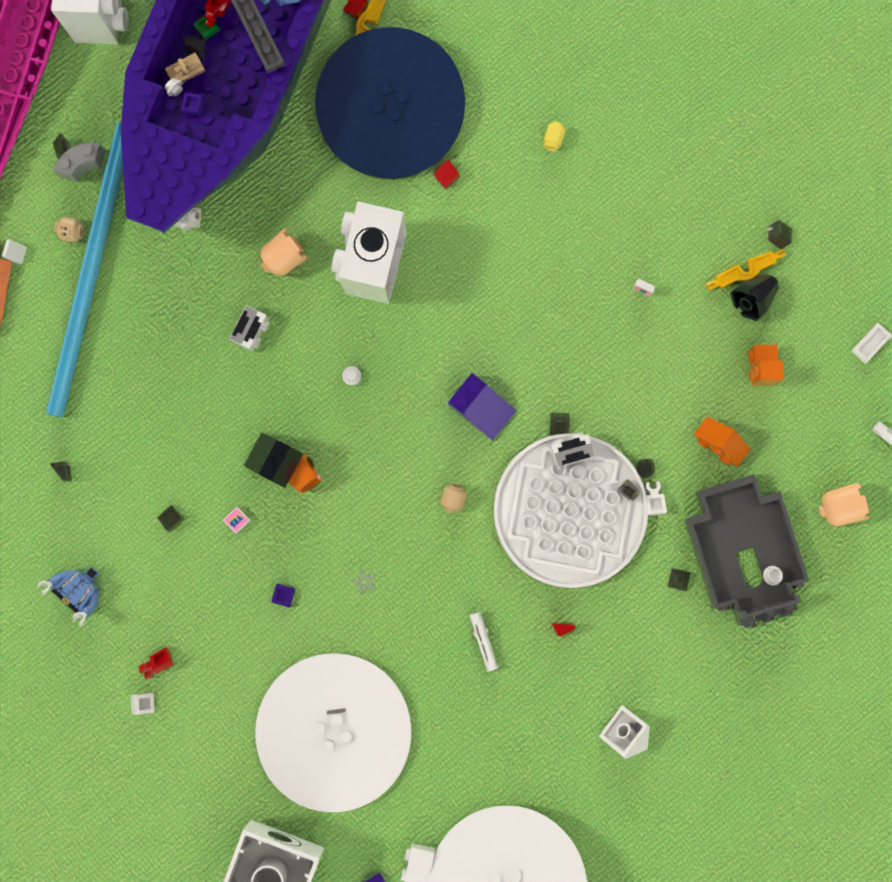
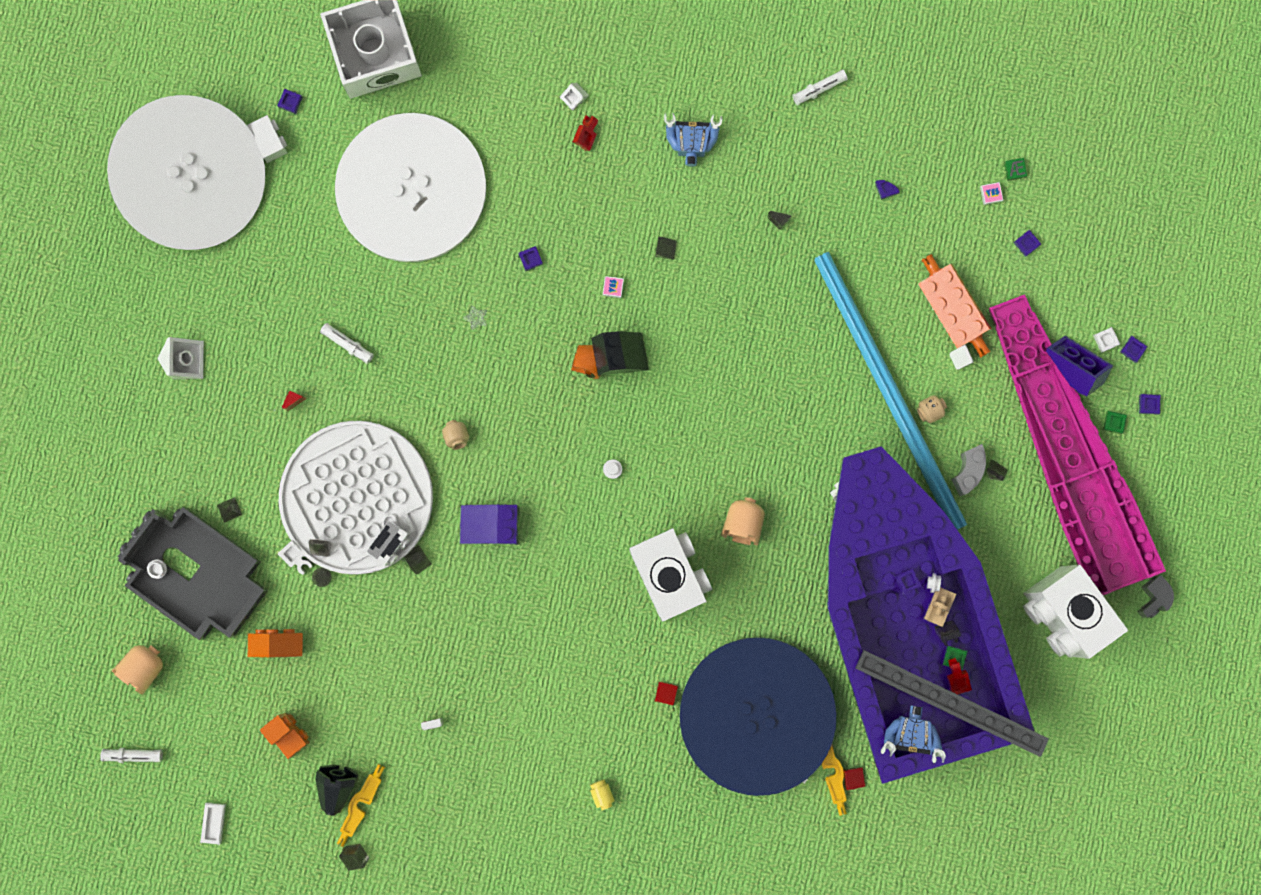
camera: 135 degrees right, 0 degrees up
brick [229,305,270,352] -> none

